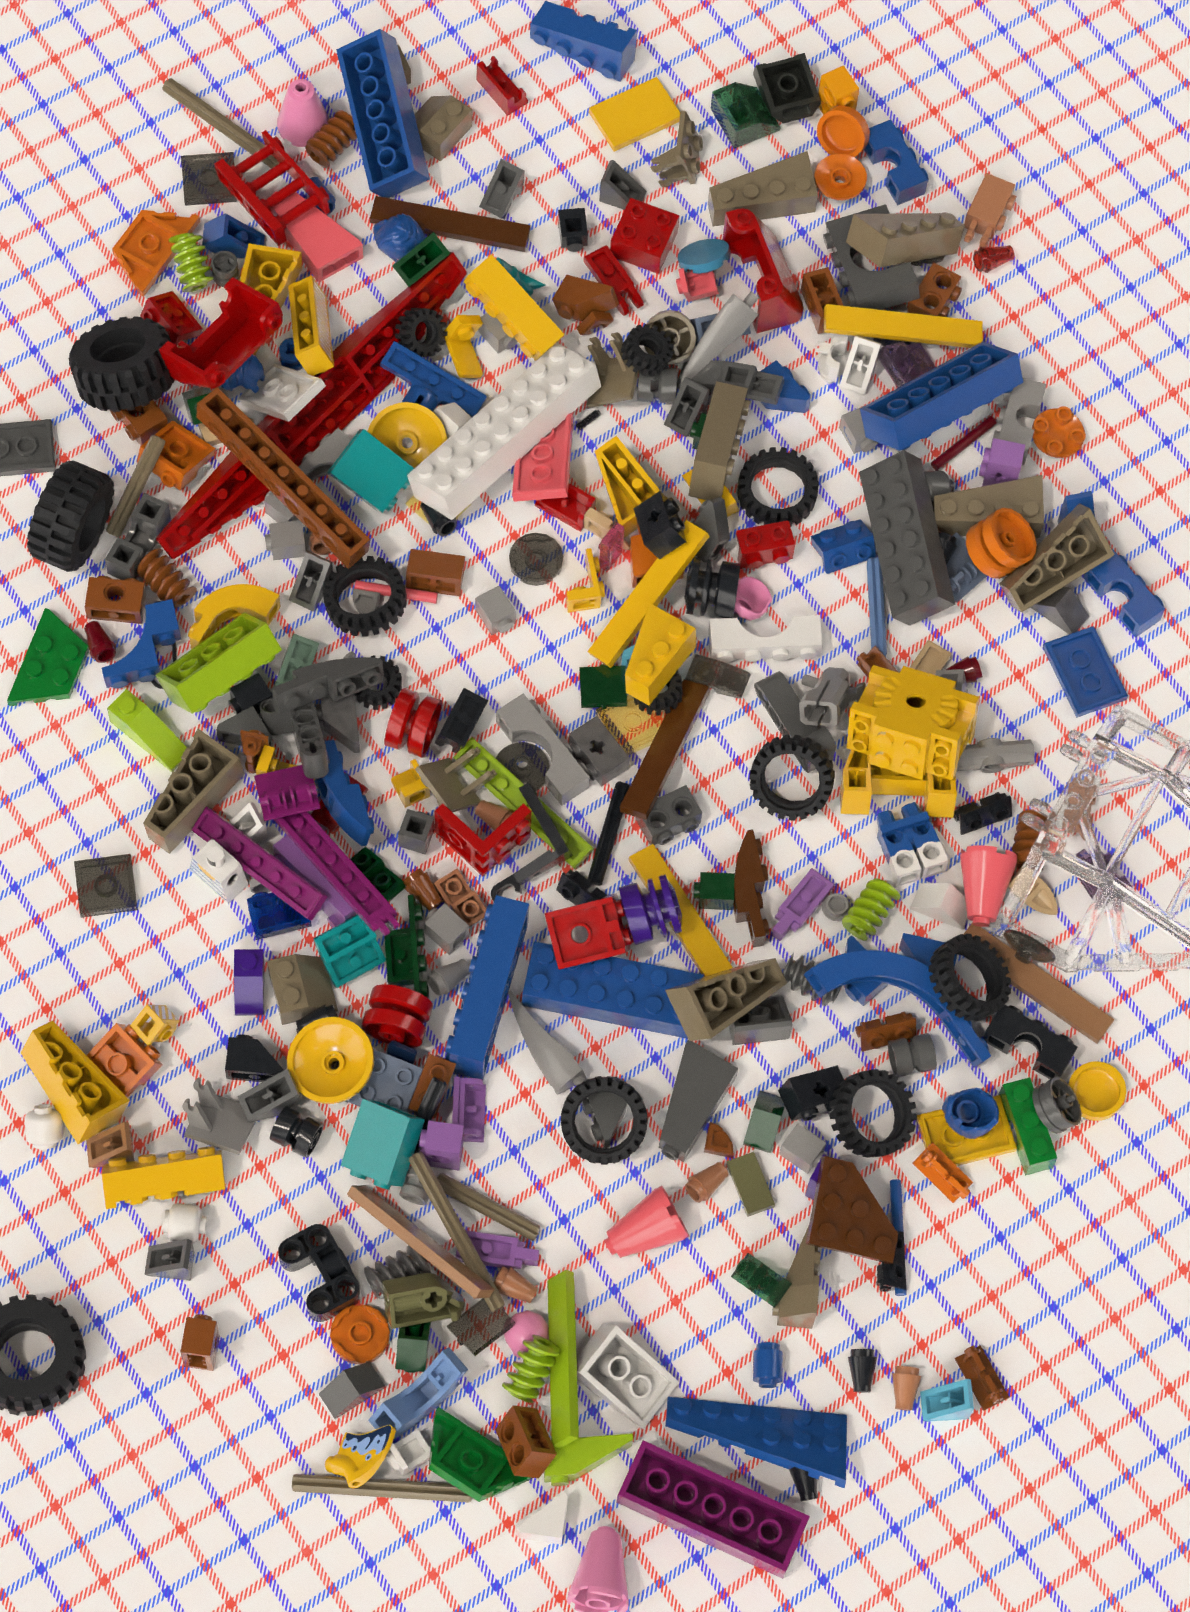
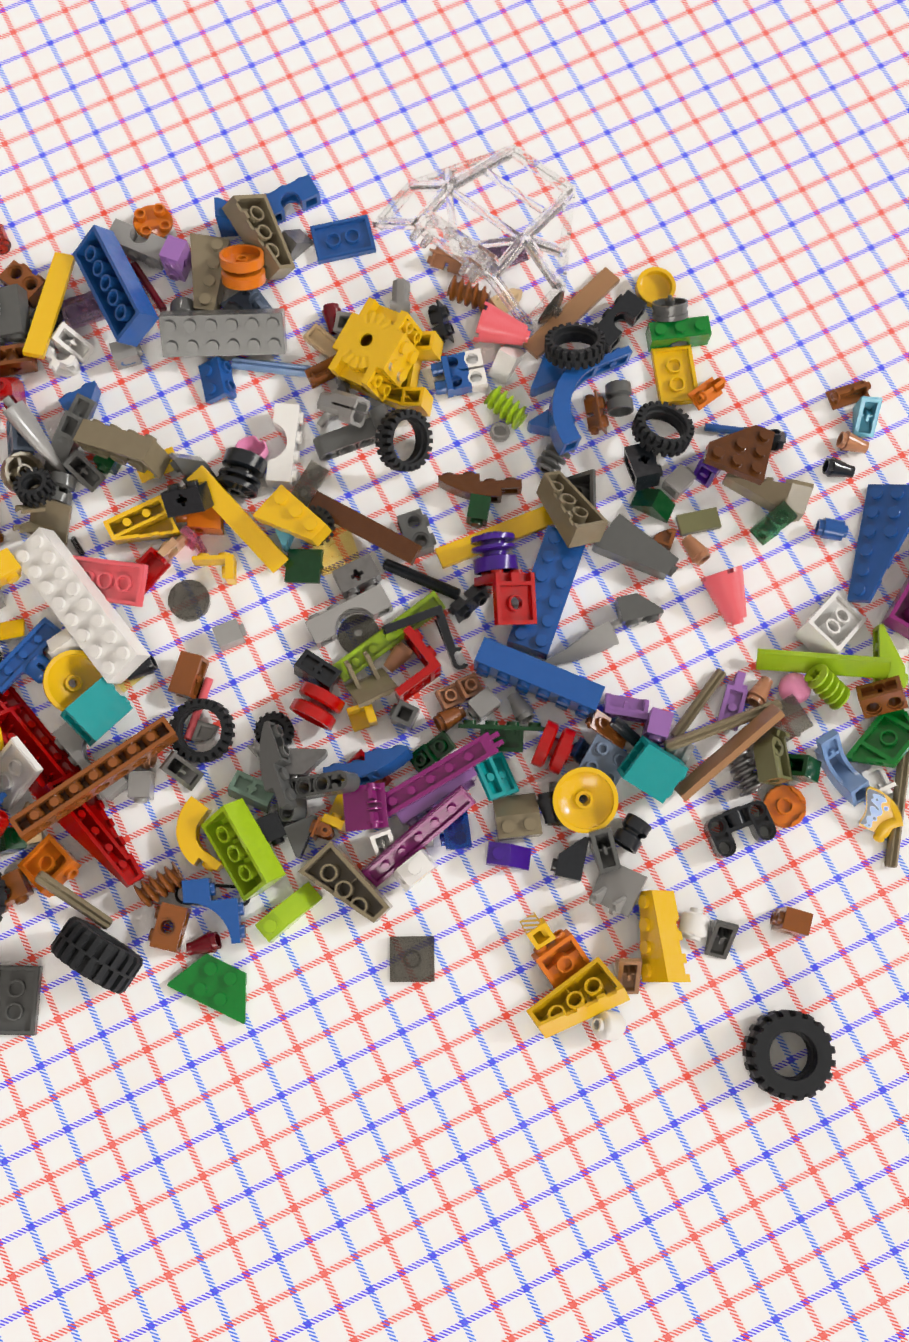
camera: 80 degrees left, 10 degrees up
dark grey arch [105,493,171,580] -> none
dark grey slope [319,1362,386,1419] -> none
black tyre [561,1076,648,1165] -> none
red bracket [736,521,795,569] -> none
black tyre [737,447,819,527] -> none
medium lavender hinge [771,868,835,941] -> none
blue hair [942,1087,999,1139] -> none

